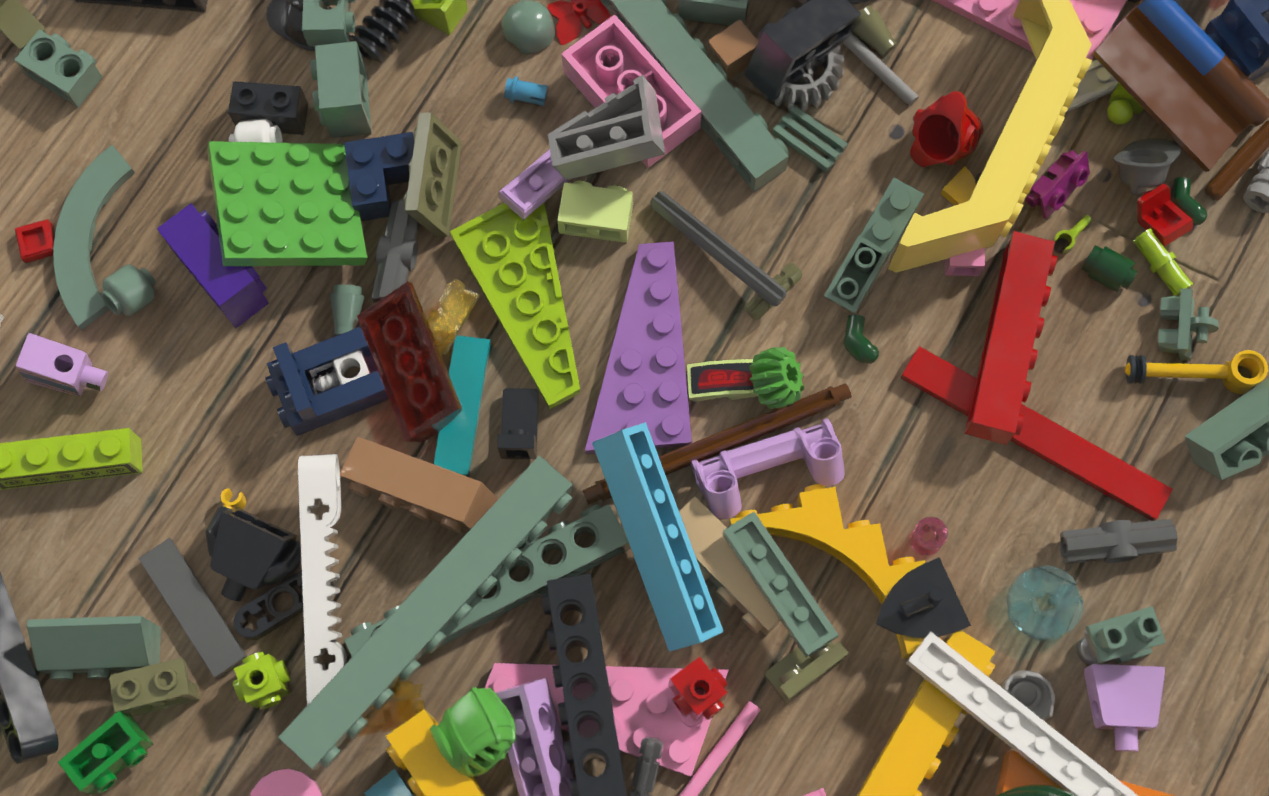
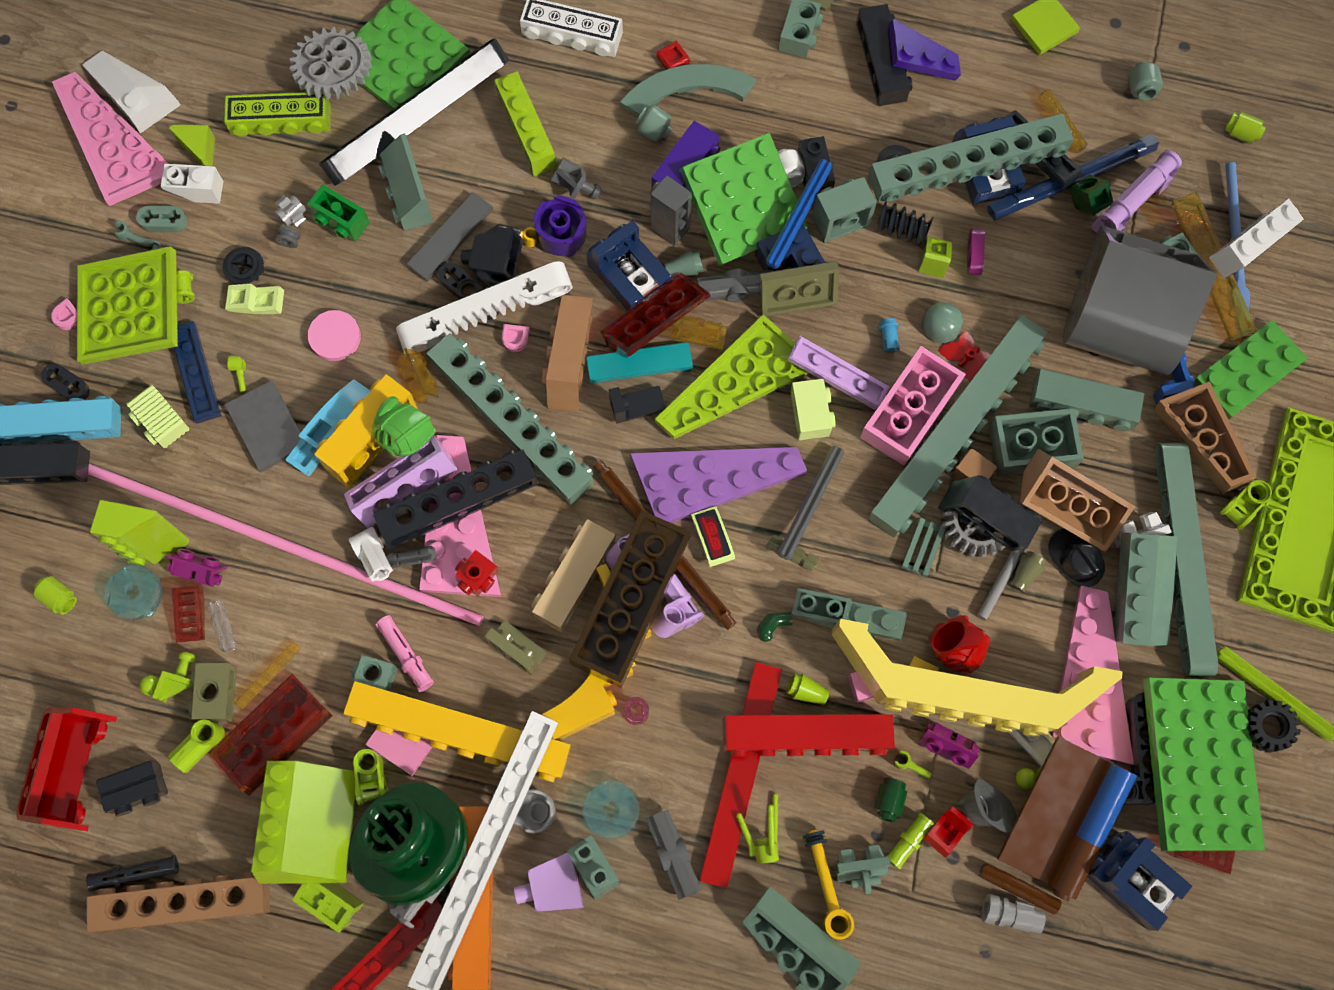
camera: 70 degrees right, 0 degrees up
lavender torso [16,333,108,396] -> none
olive bracket [109,658,200,717] -> none
lime brick [233,652,291,710] -> none
sand green brick [278,455,573,770] -> none
light grey wedge [548,75,665,180] -> none
medium azure brick [592,422,724,652] -> none
sand green plate [722,511,838,658] -> none
bright green gear [749,347,804,409] -> none
black shield [876,557,971,638] -> none
dark green arm [1171,177,1207,225] -> none
none -> bright pink tile [502,324,530,352]
none -> dark purple brick [534,196,587,257]
none -> dark grey piece [551,157,602,199]
none -> dark brown slope [569,510,692,688]
none -> dark grey brick [650,176,692,246]
none -> lime plant [736,793,779,864]
none -> blue axle [766,159,832,269]
none -> lime cone [786,673,830,705]

